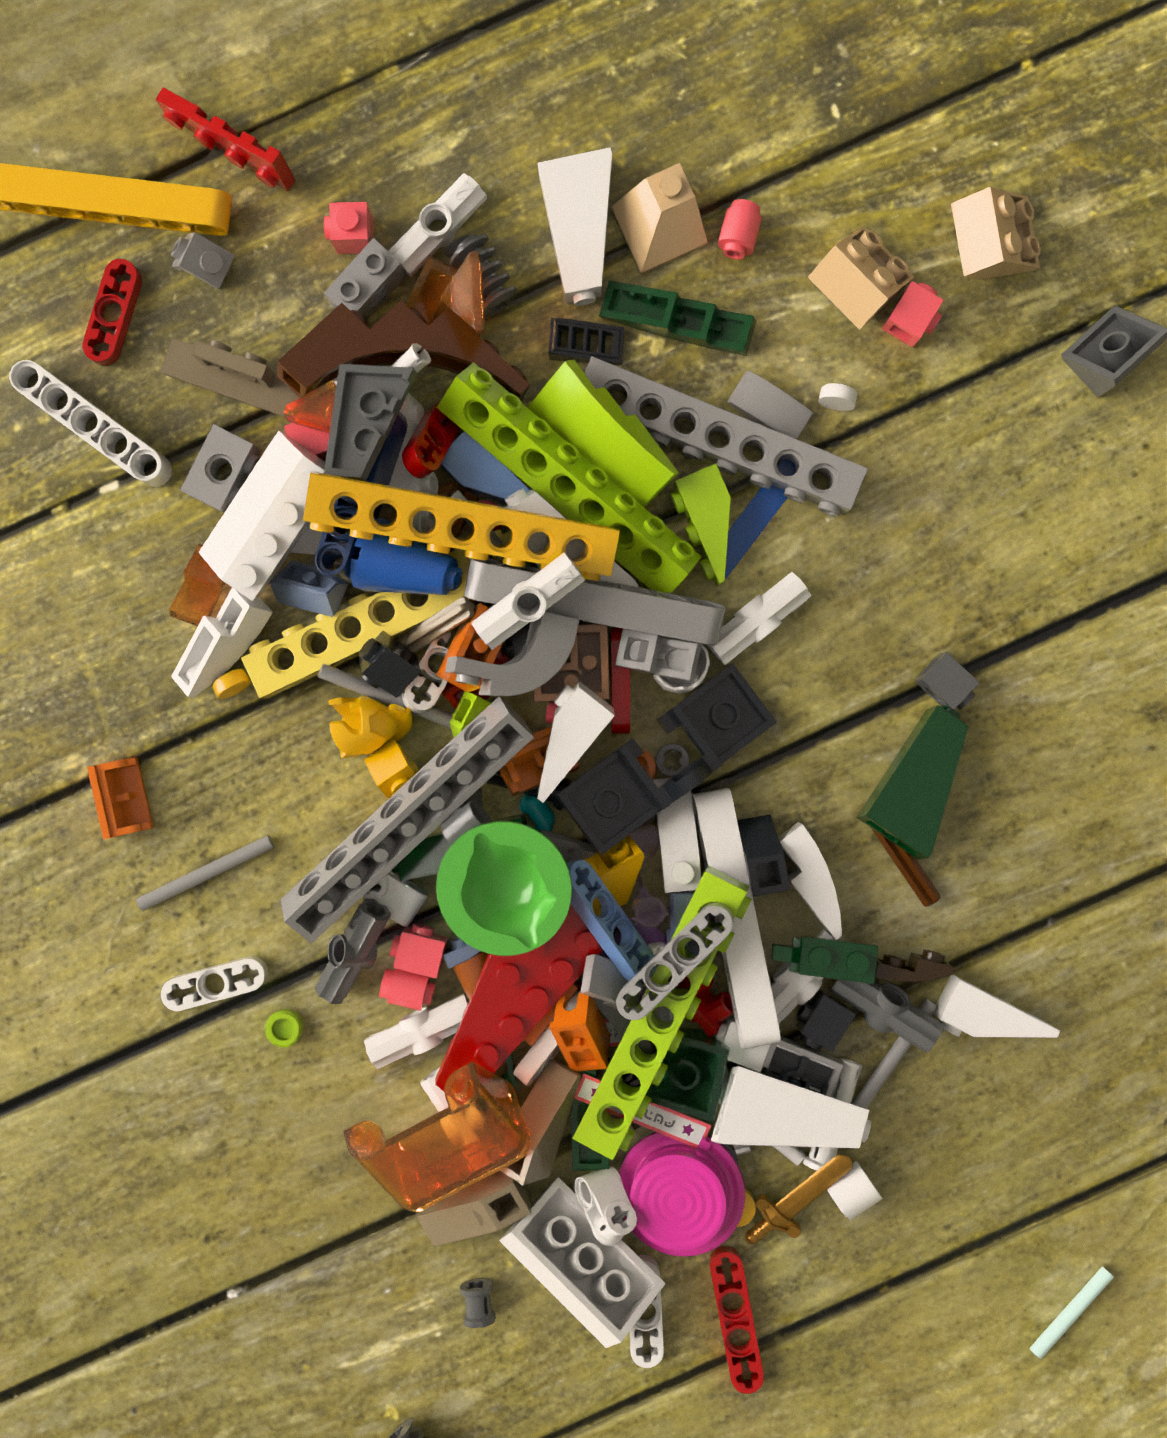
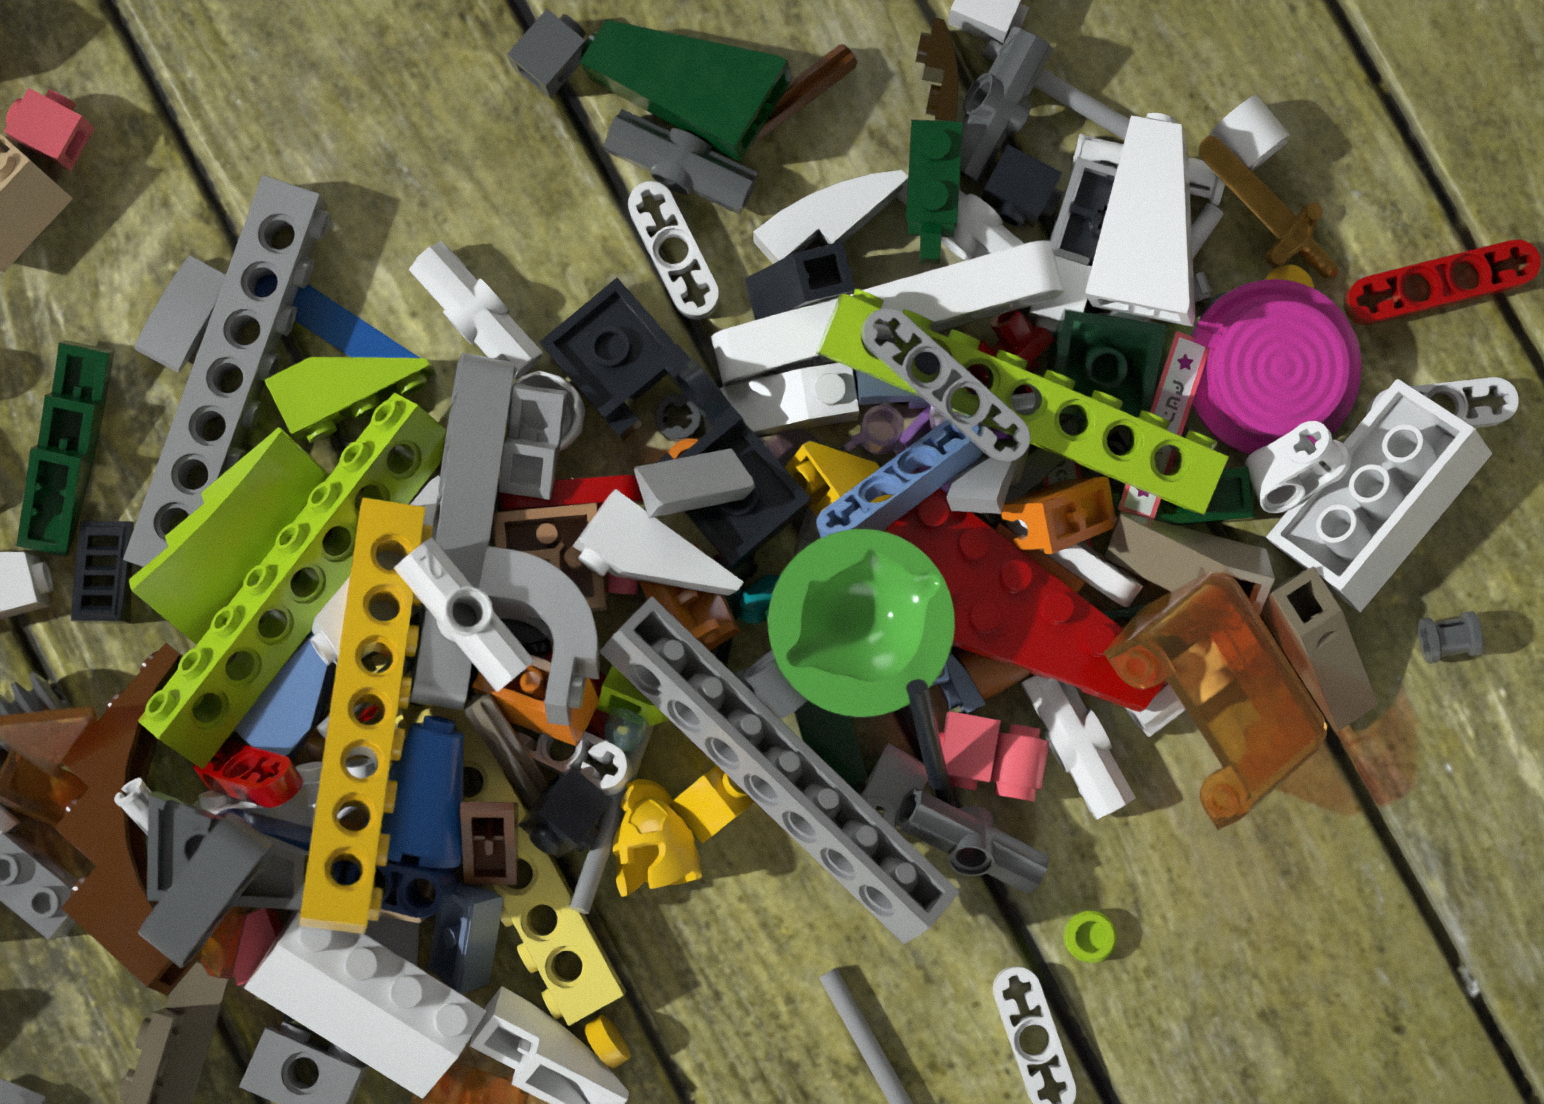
camera: 95 degrees left, 5 degrees down
white tile [818,383,858,411] -> none
none -> dark grey beam [138,812,275,968]
none -> reddish brown slope [460,802,519,885]
none -> dark grey piece [603,109,758,215]
none -> clear light blue hinge [604,708,649,752]
none -> white beam [628,181,719,320]
none -> light grey slope [634,449,755,518]
none -> black bar [906,679,956,808]

